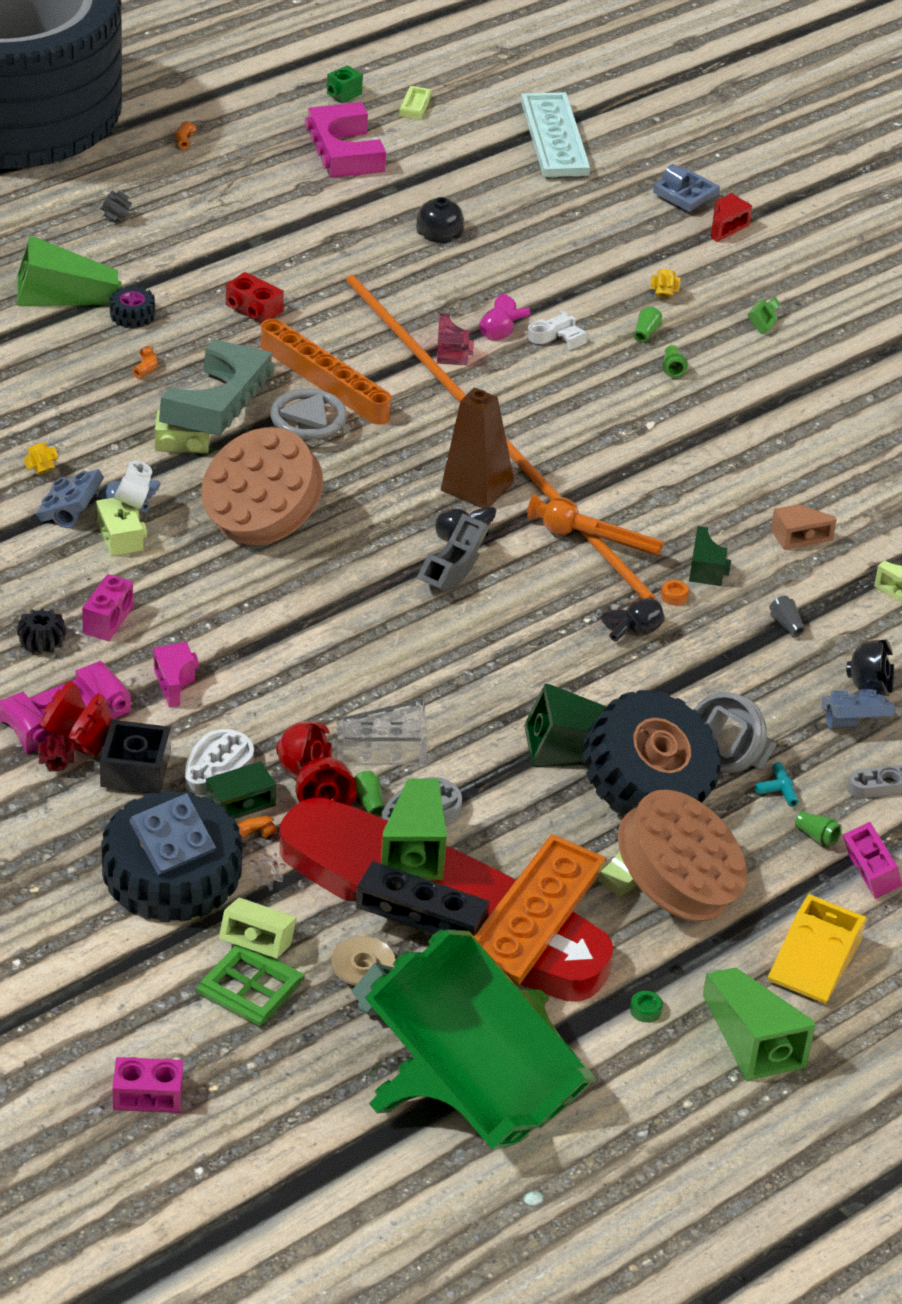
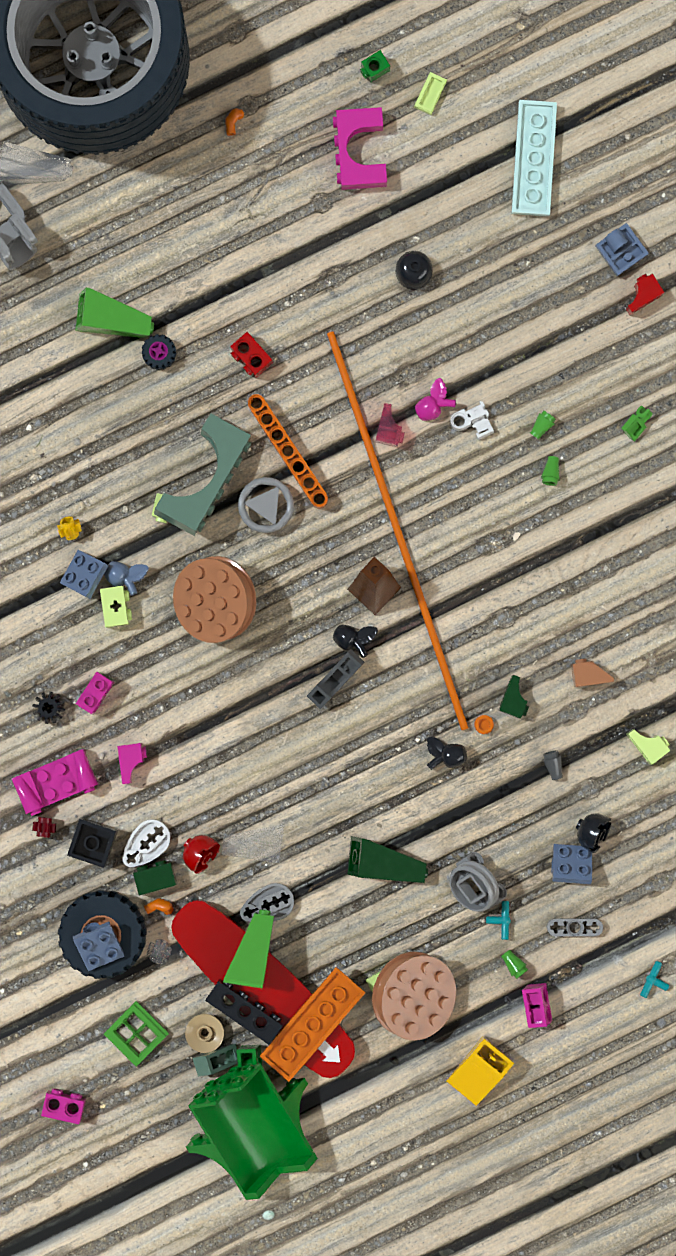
camera: 15 degrees right, 45 degrees up
red piece [40,681,114,758] -> none
dark grey gear [100,191,132,222] -> none
white piece [114,460,152,509] -> none
orange arm [132,346,158,379] -> none
yellowish green brick [219,898,297,959] -> none
red cylinder [295,757,357,806] -> none
bright green cone [354,771,385,816] -> none
orange piece [527,494,664,556] -> none
black wheel [583,690,721,815] -> none
green tile [630,991,663,1023] -> none
yellow gear [650,269,681,298] -> none
bright green slope [703,967,815,1081] -> none

